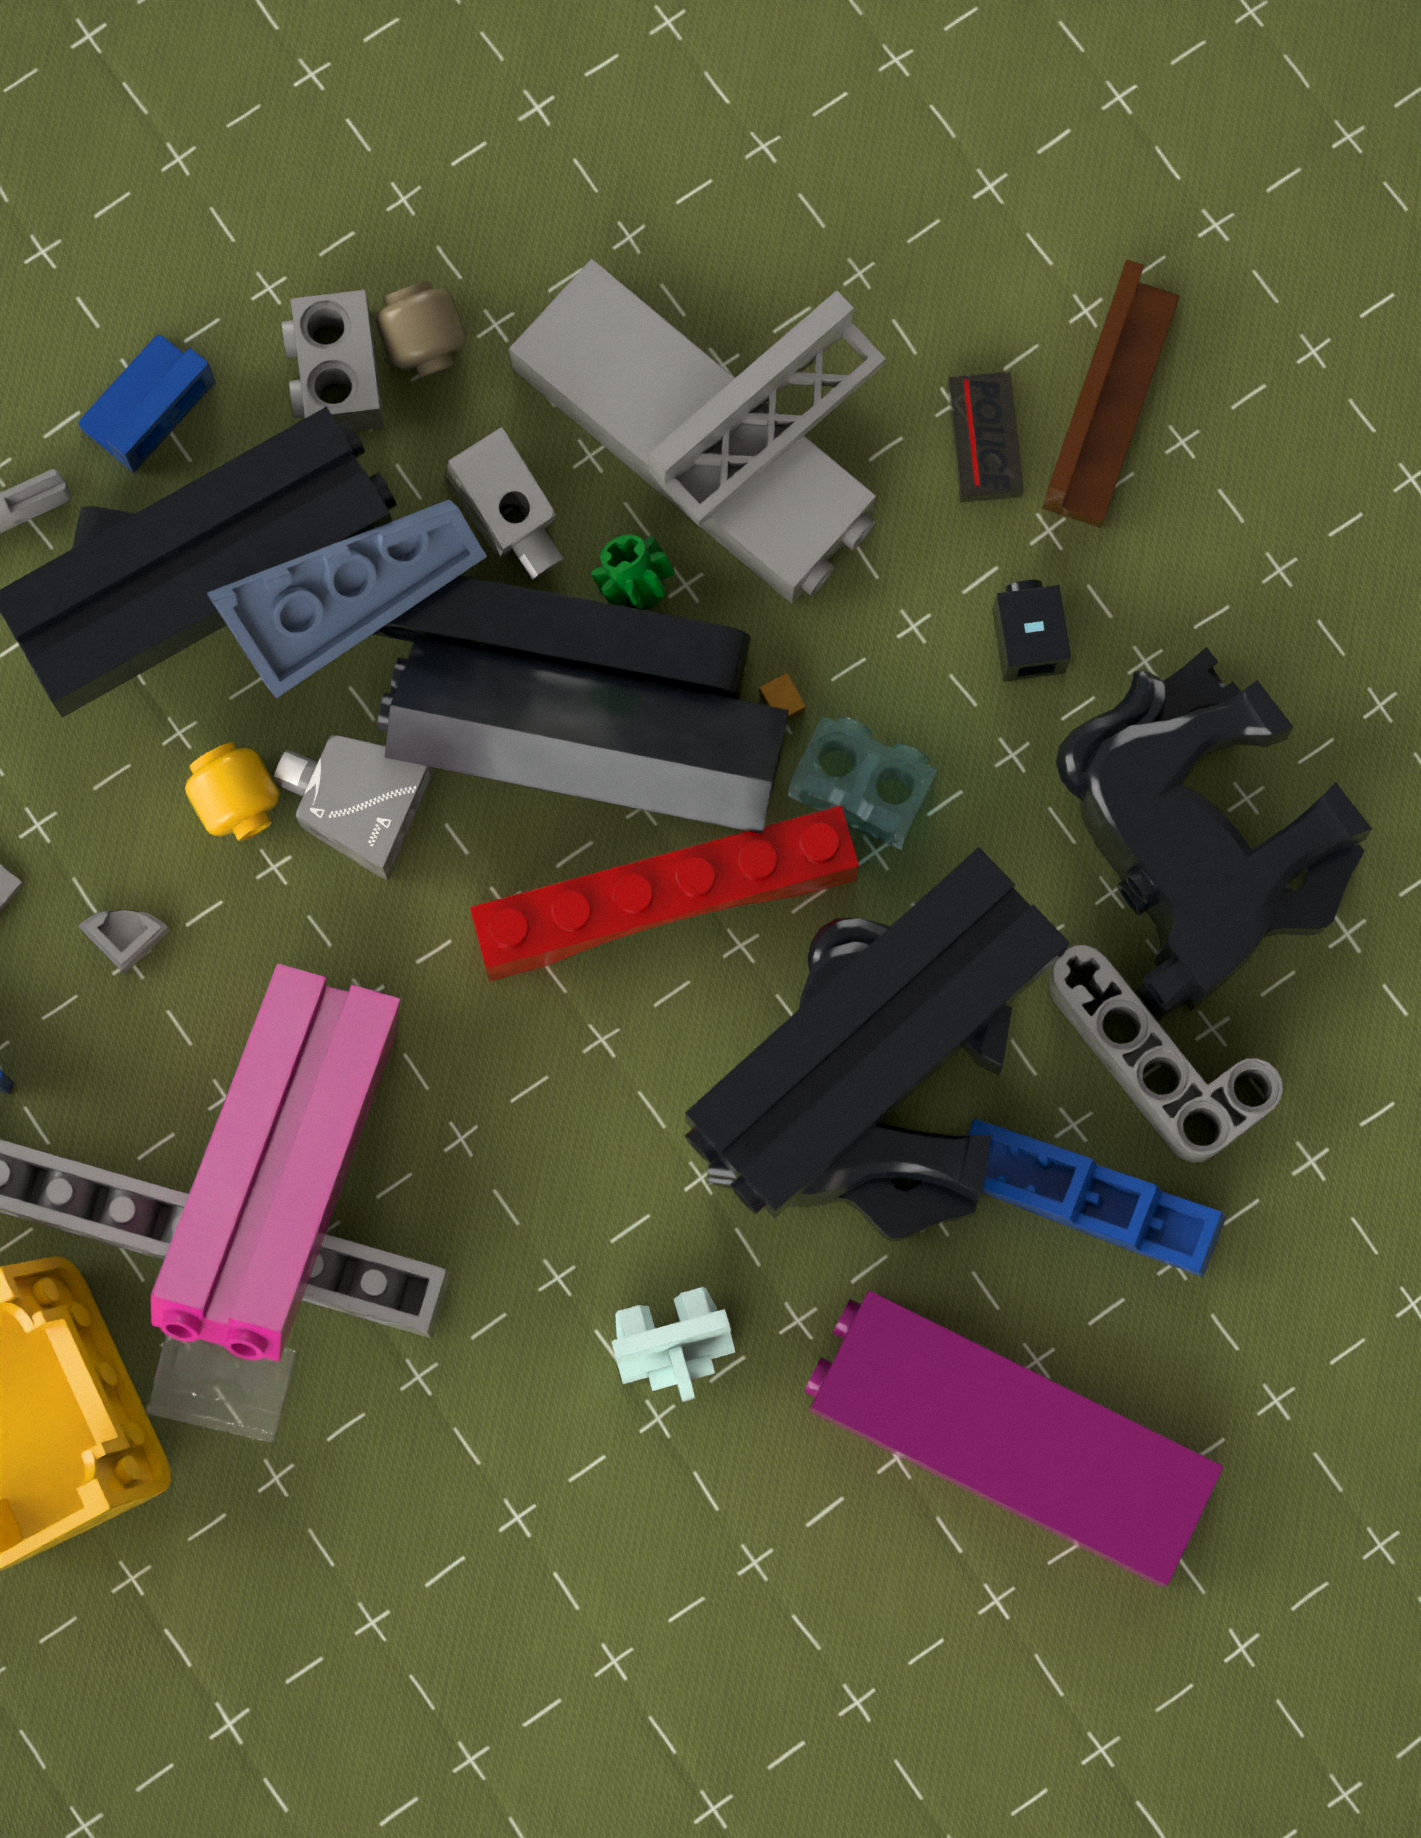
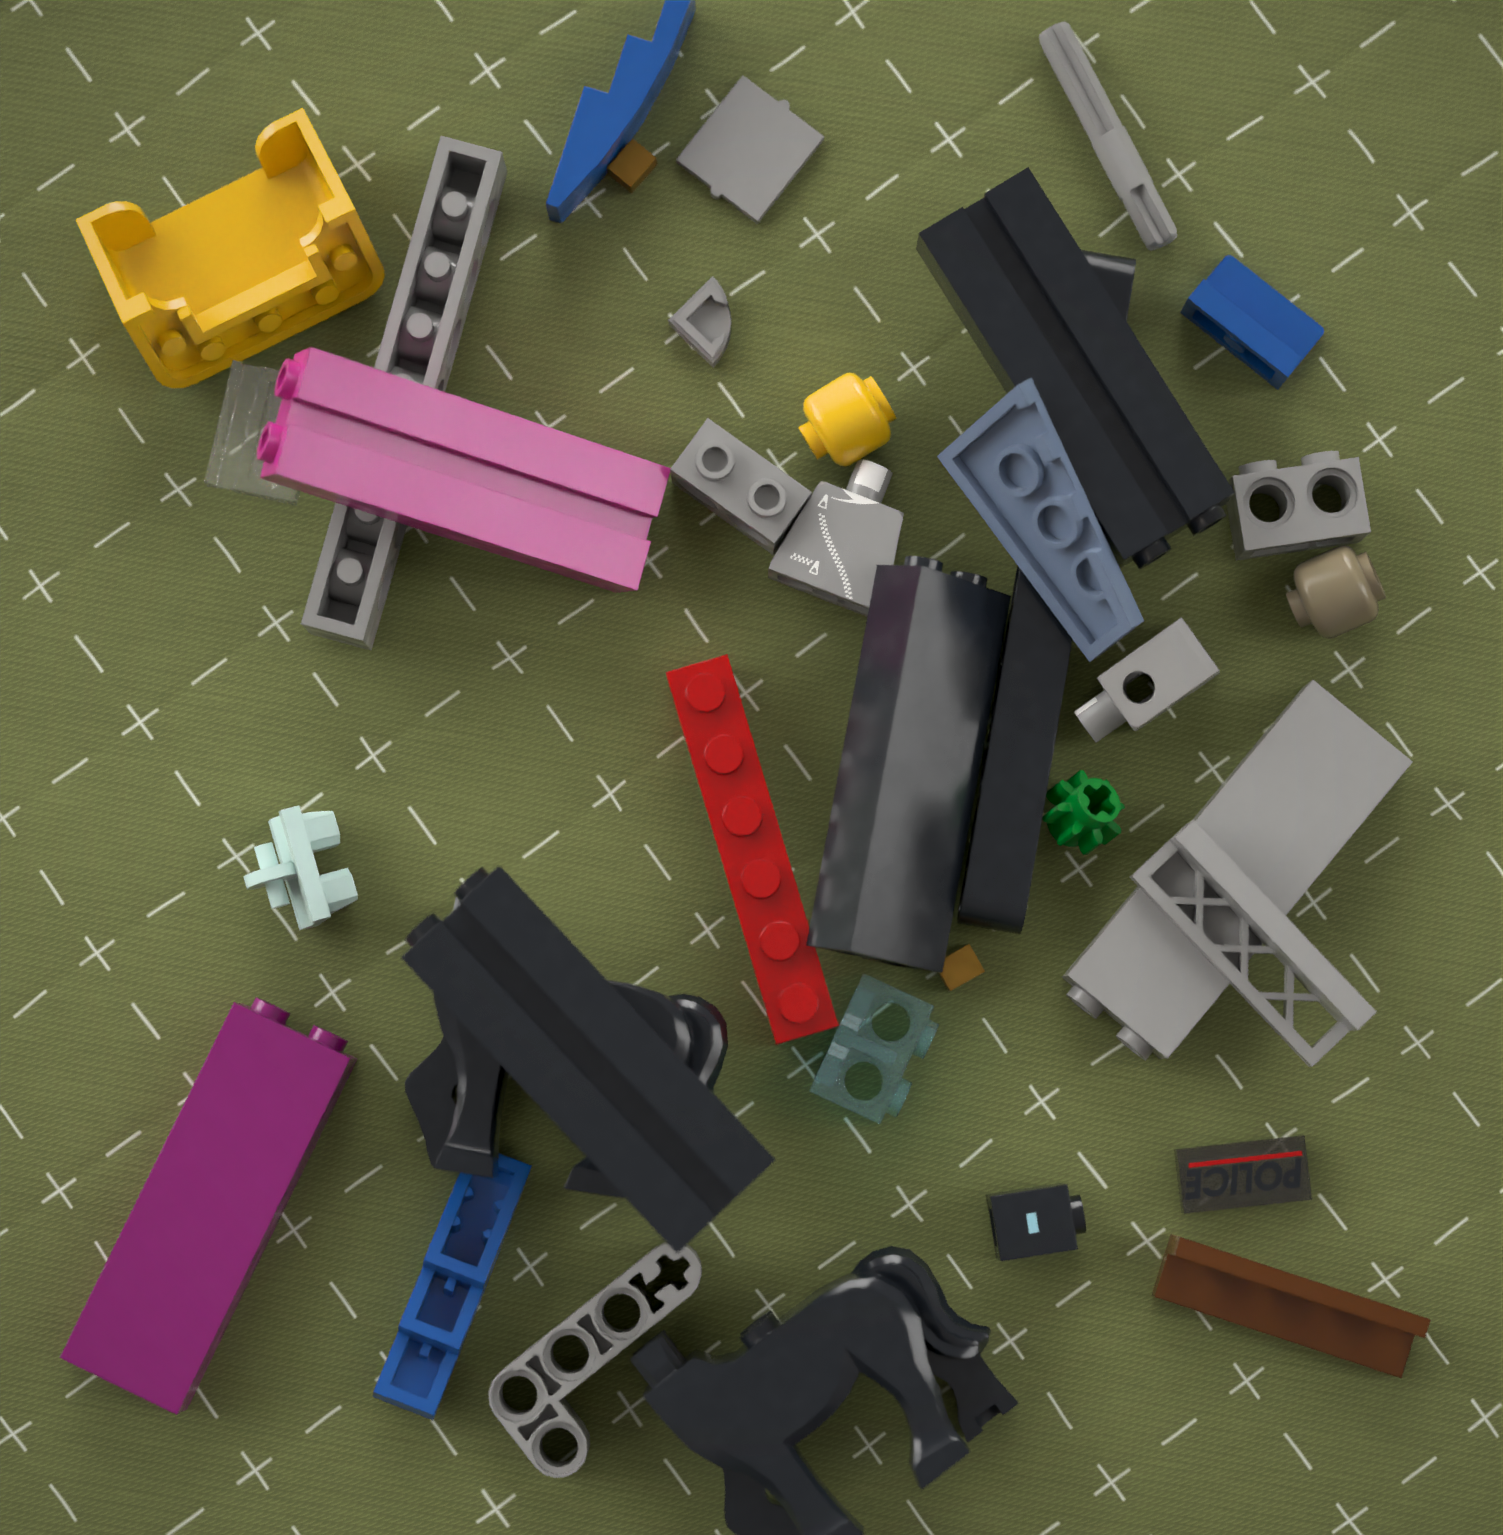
camera: 90 degrees right, 5 degrees up
none -> light grey brick [670,418,812,556]

